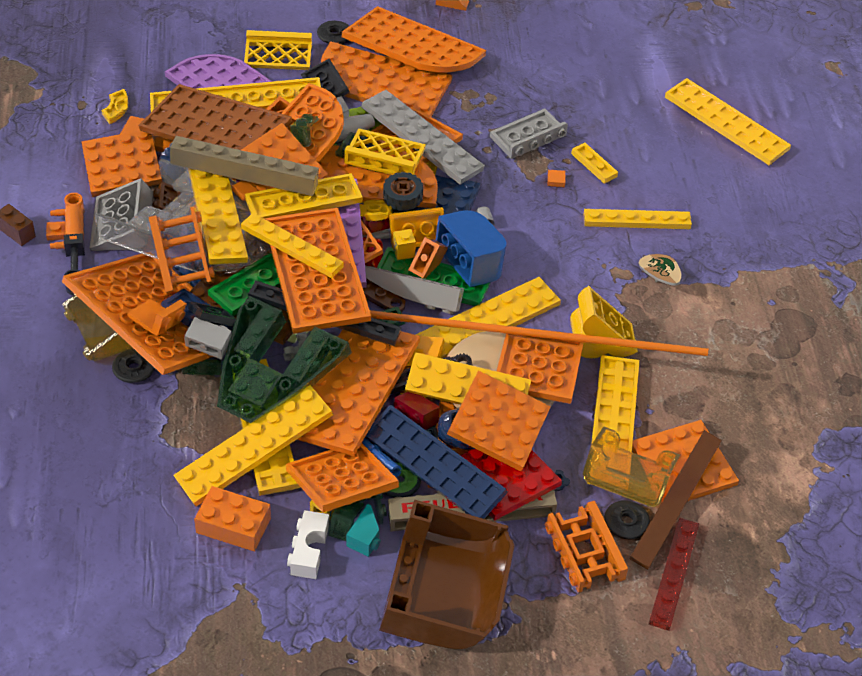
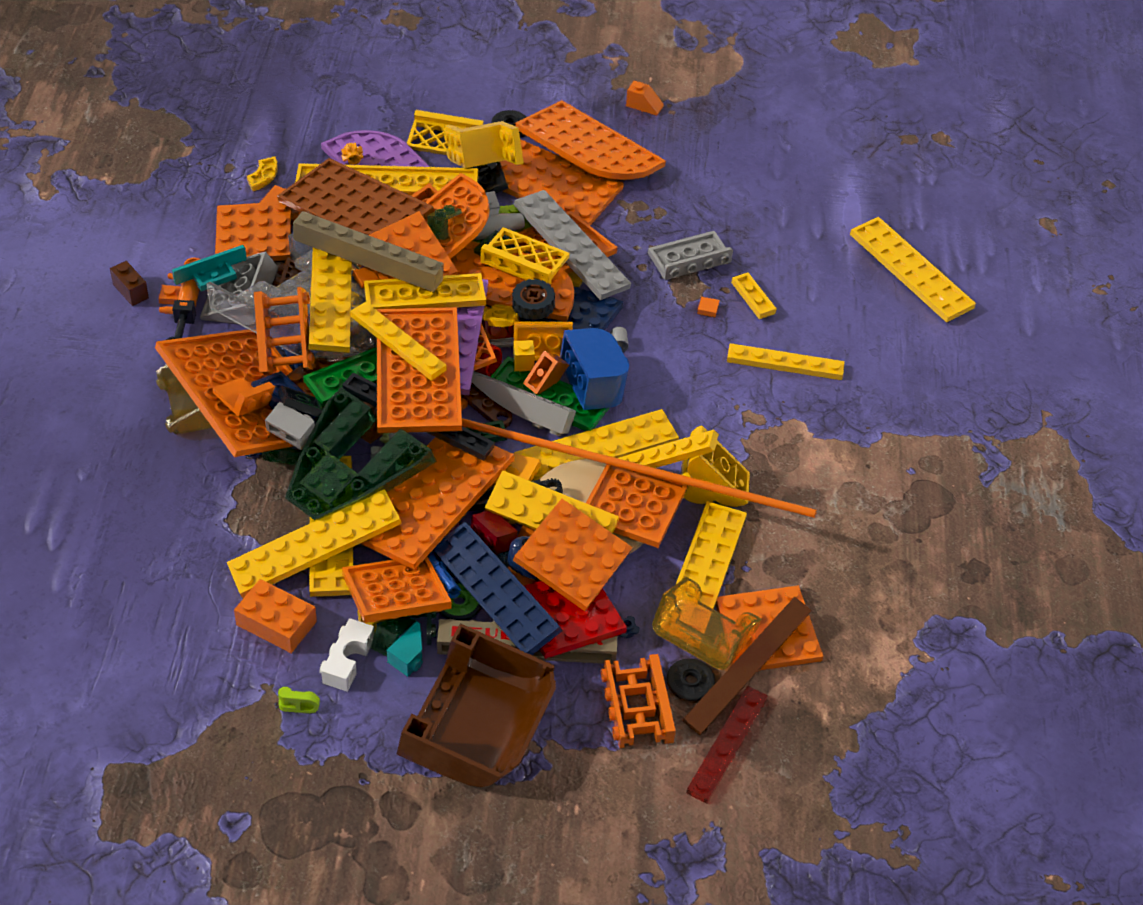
camera: 10 degrees right, 0 degrees up
black wheel [112,349,155,383] -> none
shield [639,254,682,286] -> none
none -> teal bracket [172,245,247,291]
none -> lime plate [278,687,320,713]
none -> light orange gear [341,142,364,165]
none -> yellow bracket [444,121,524,168]
none -> yellow plate [618,430,719,468]

